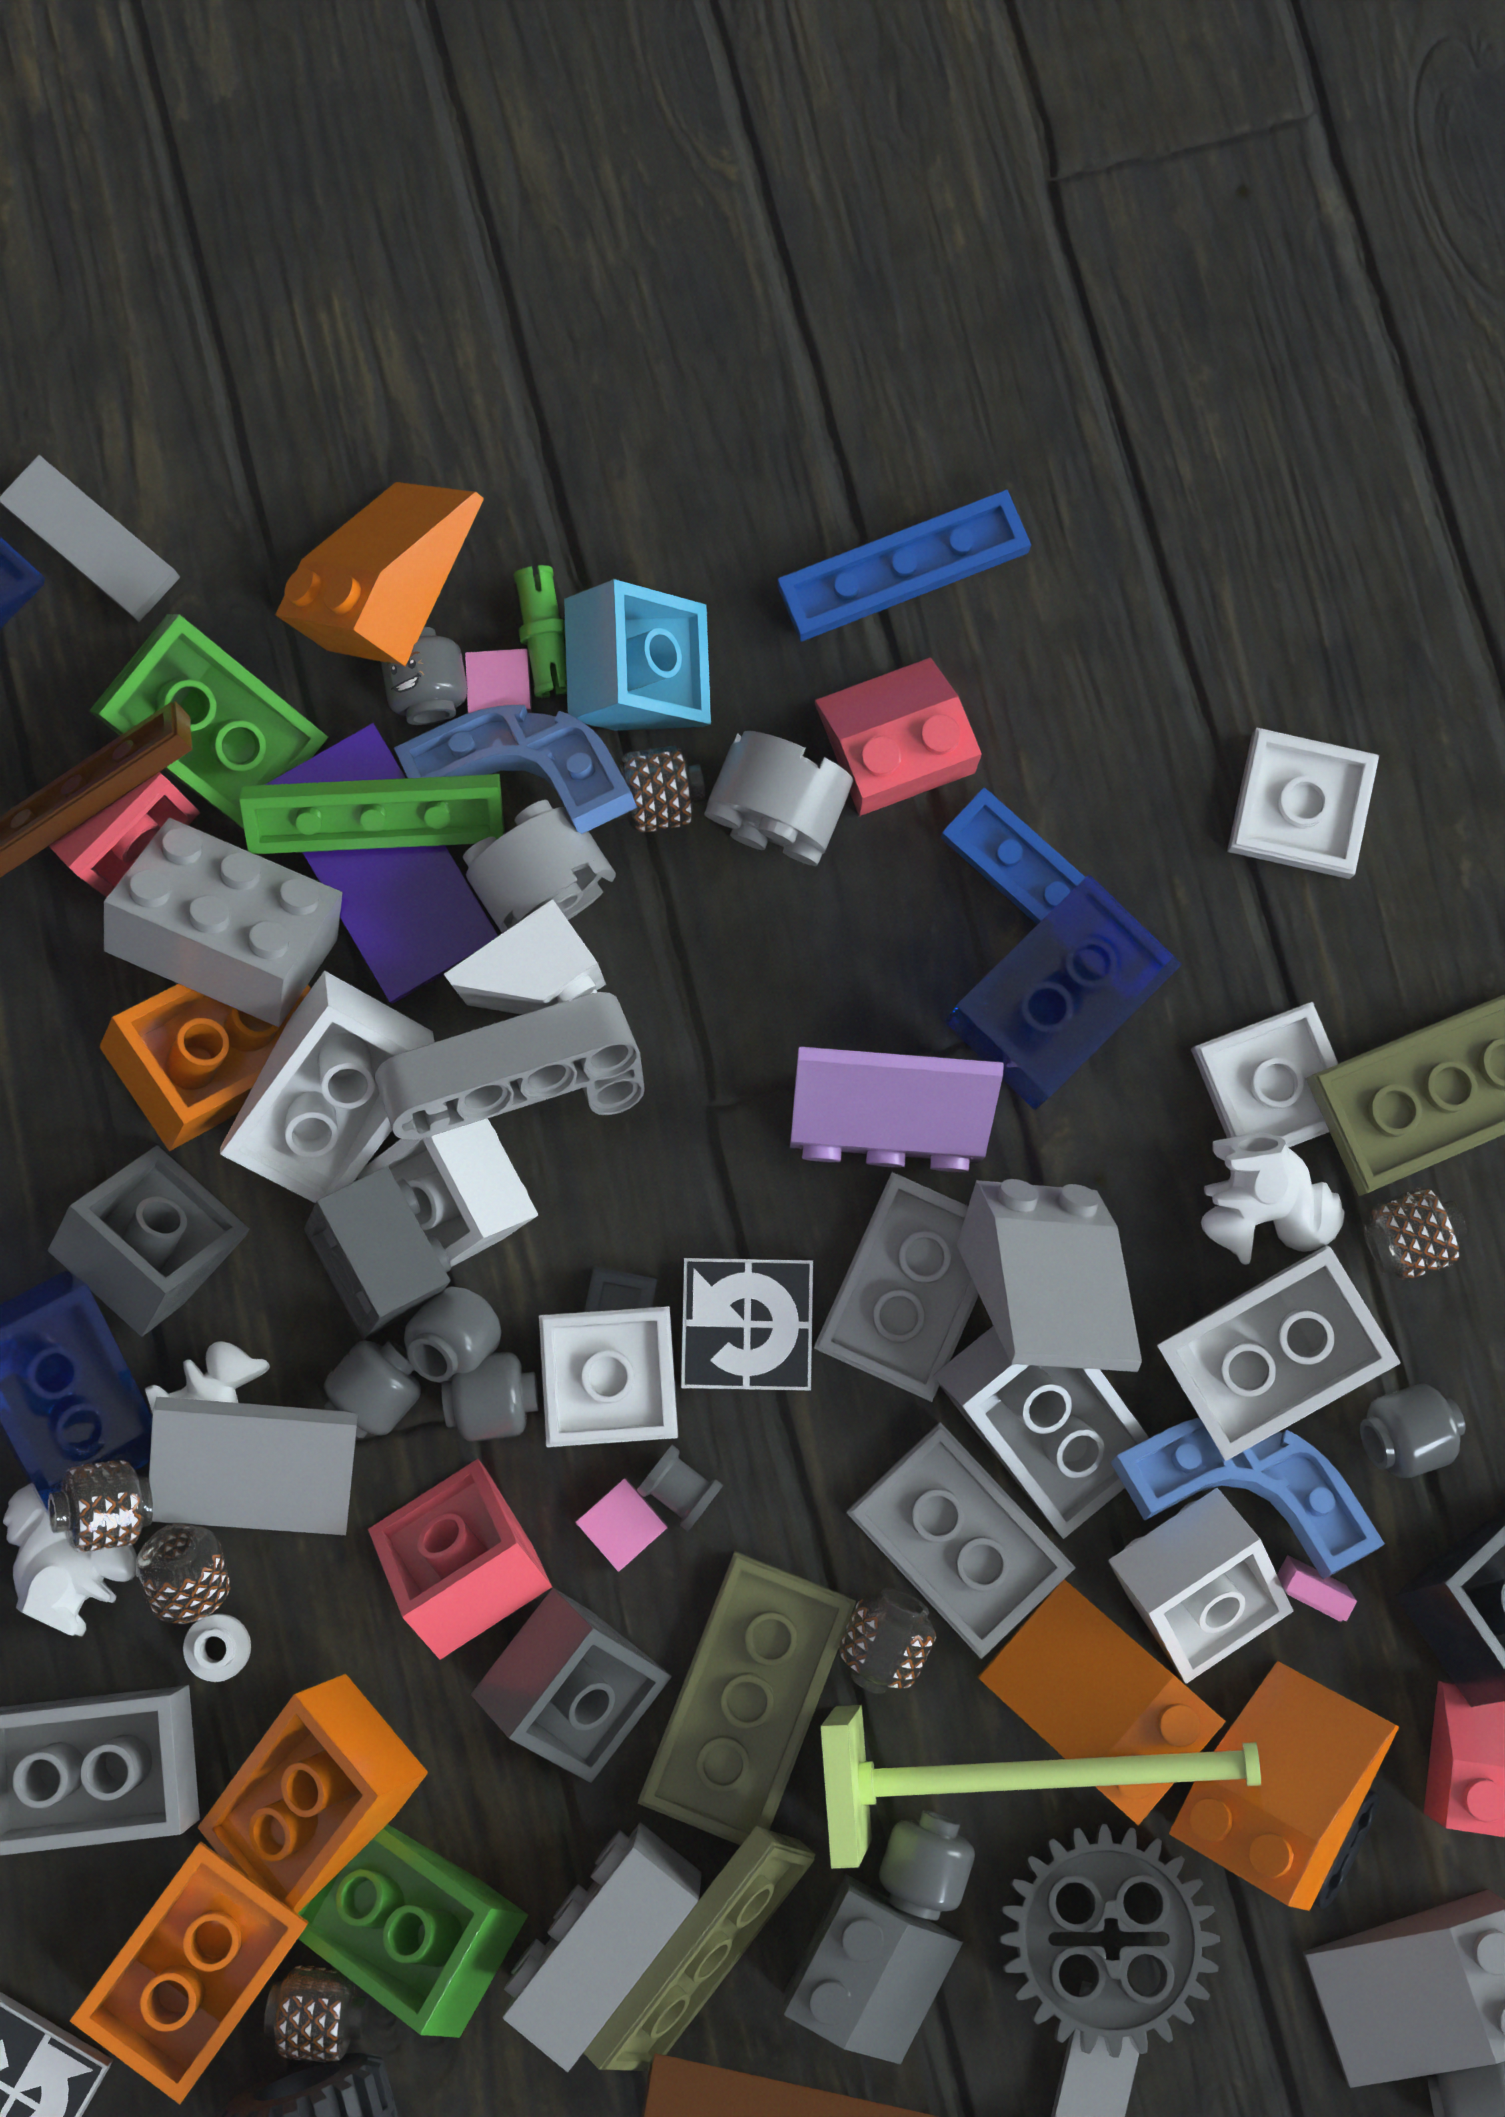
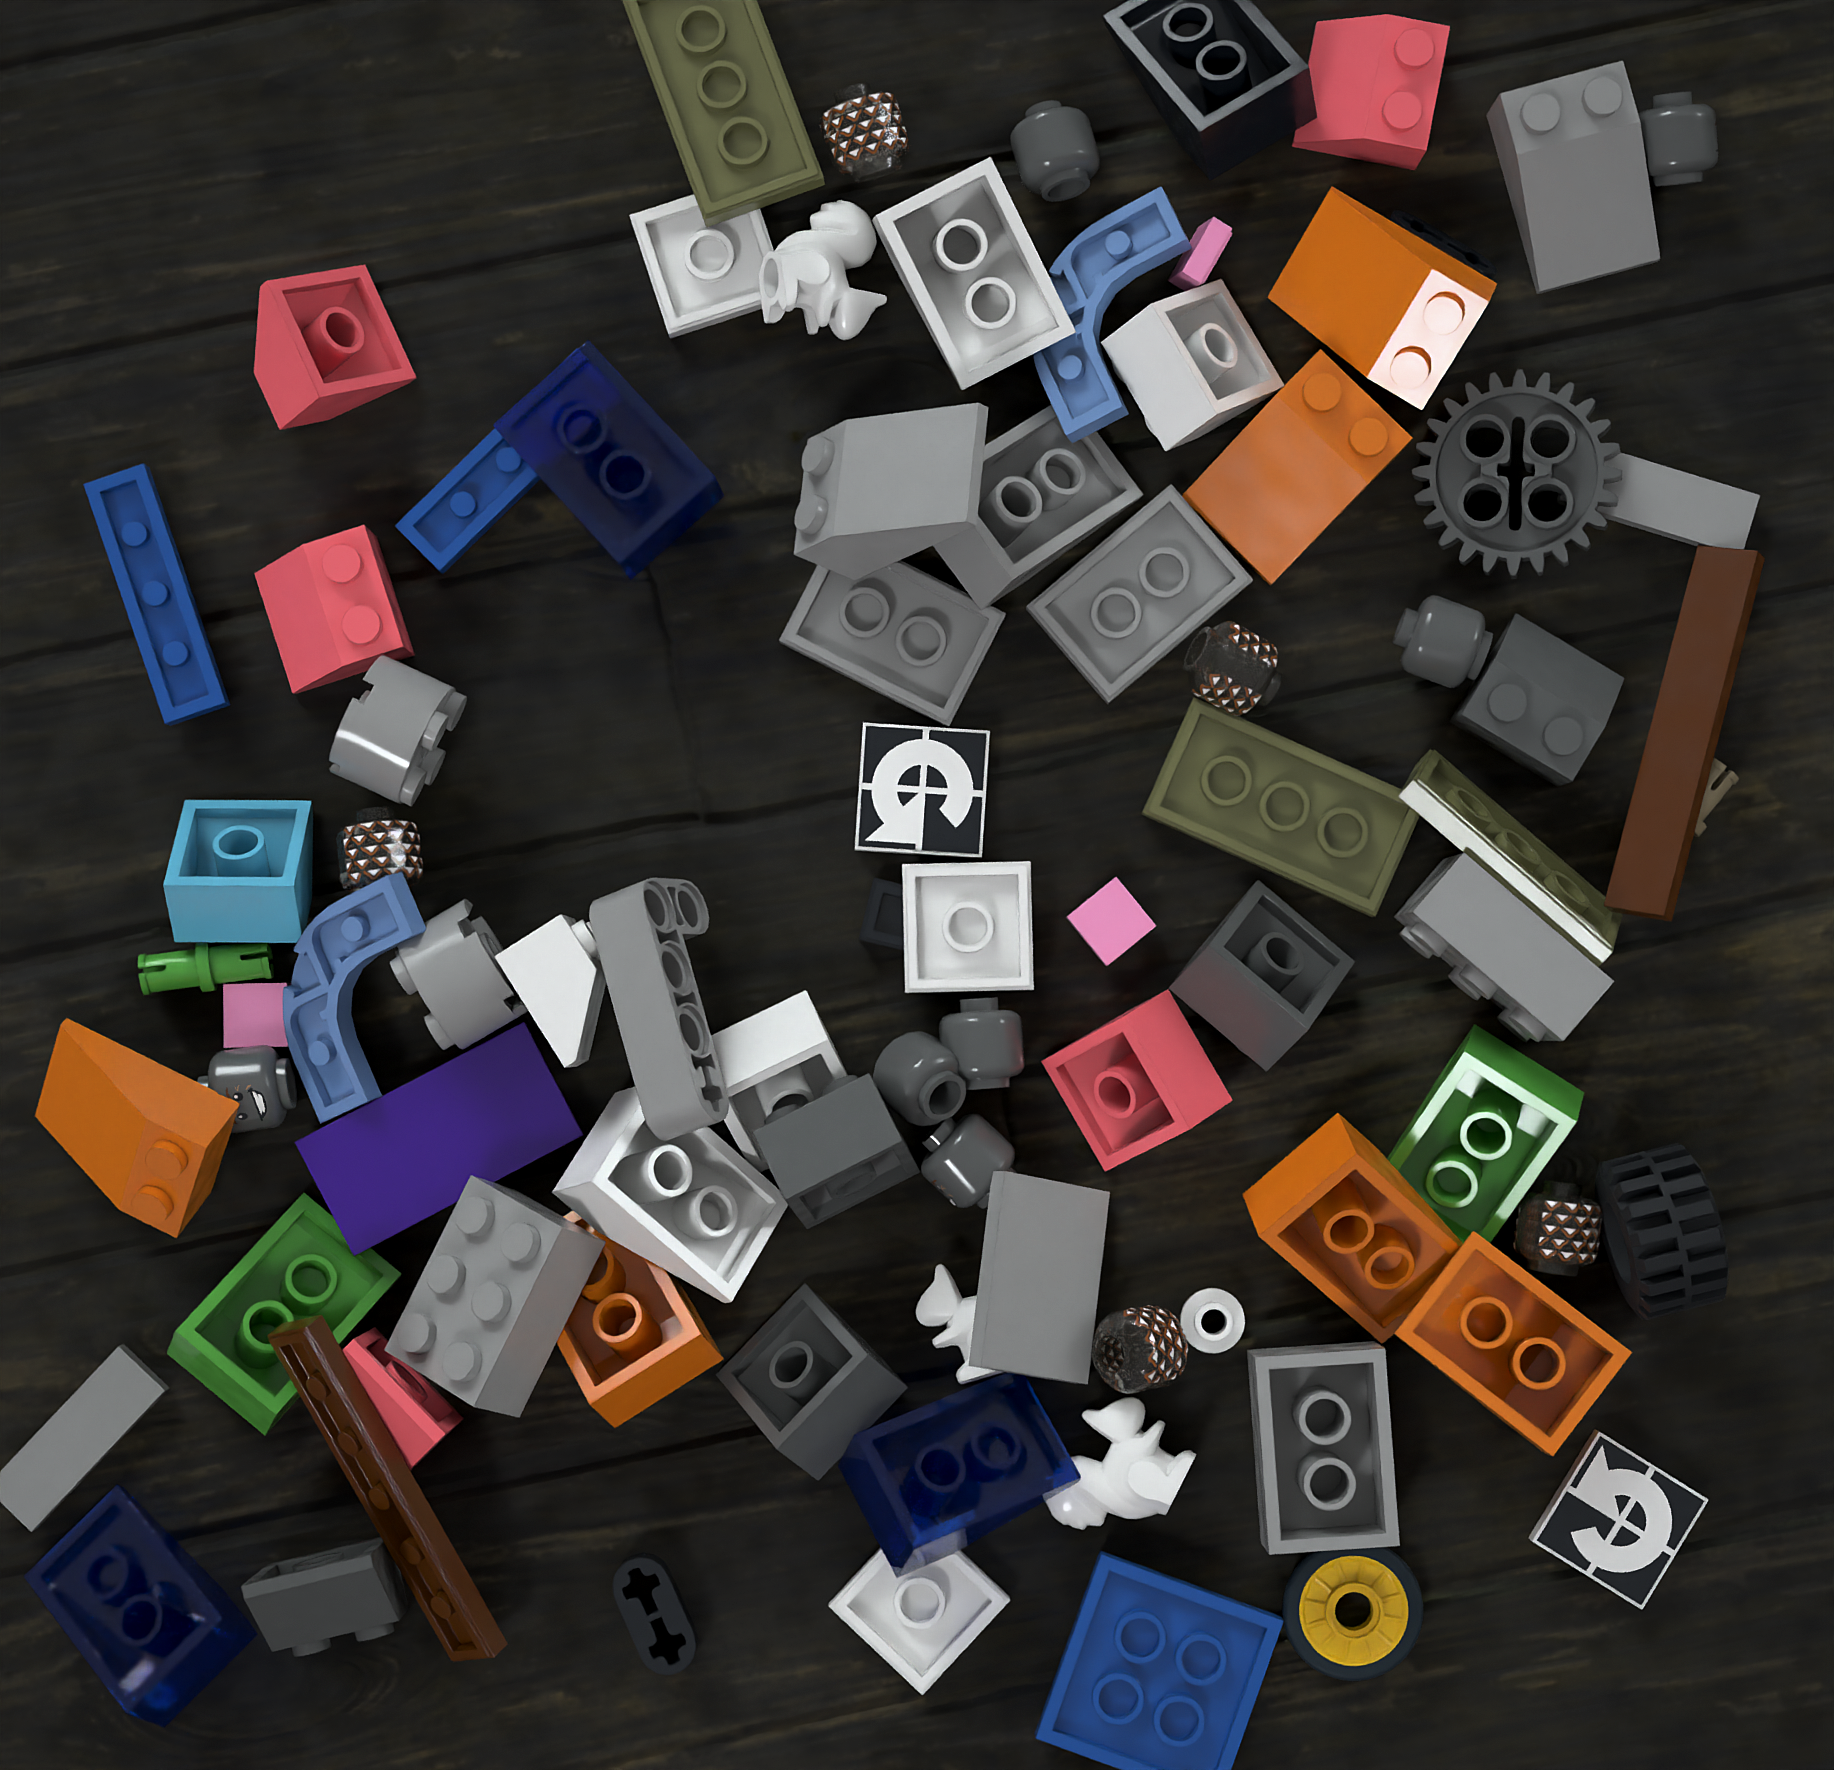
camera: 90 degrees left, 5 degrees up
clear smoke head [48,1460,153,1553] -> none
bright green plate [239,774,505,854] -> none
dark grey bush [637,1445,723,1532] -> none
lavender slope [790,1047,1004,1172] -> none
yellowish green tile [821,1705,1261,1869] -> none
white tile [1227,728,1379,879] -> none
none -> coral slope [254,264,417,430]

